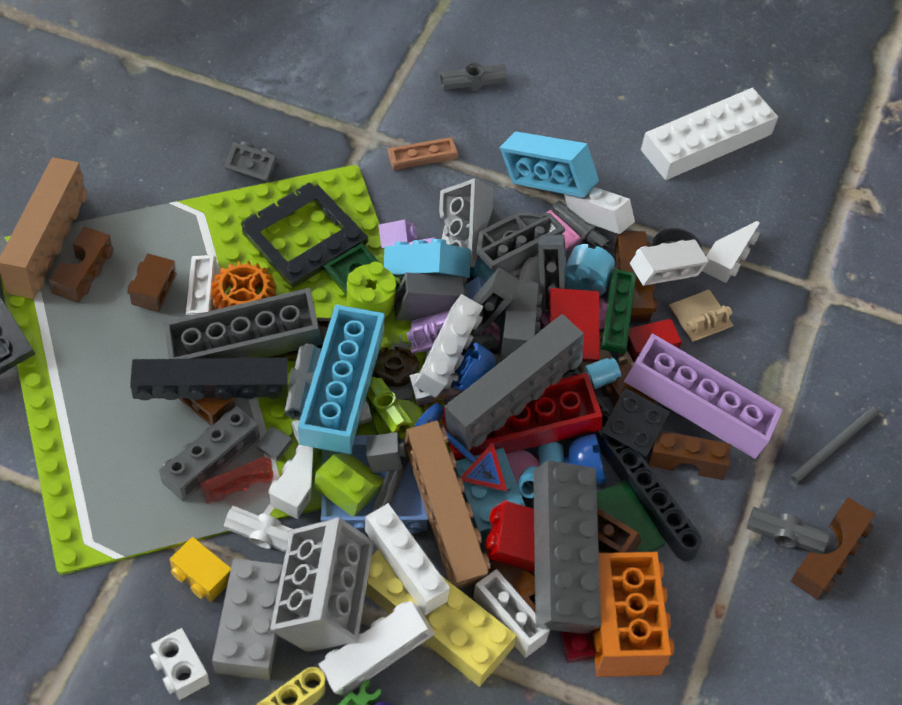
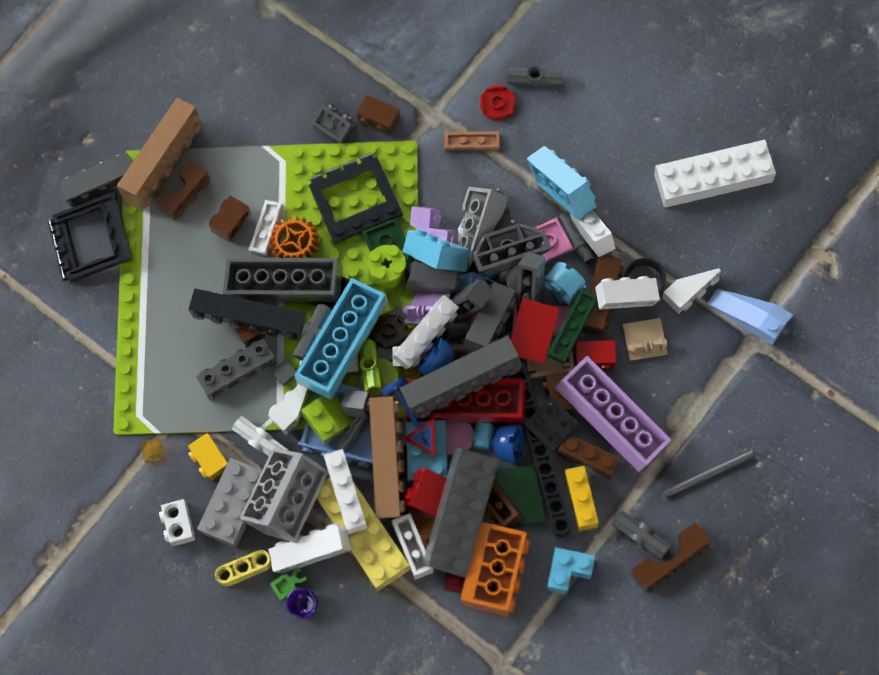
camera: 30 degrees right, 15 degrees up
clear red plate [200,457,274,504] -> none
medium azure brick [517,466,537,498] -> none
medium azure brick [582,358,621,390] -> none
none -> clear yellow plate [140,438,164,463]
none -> reddish brown brick [356,95,400,135]
none -> red tile [479,85,516,121]
none -> medium azure brick [547,547,595,595]
none -> yellow arch [565,466,599,532]
none -> light blue wedge [707,289,793,346]

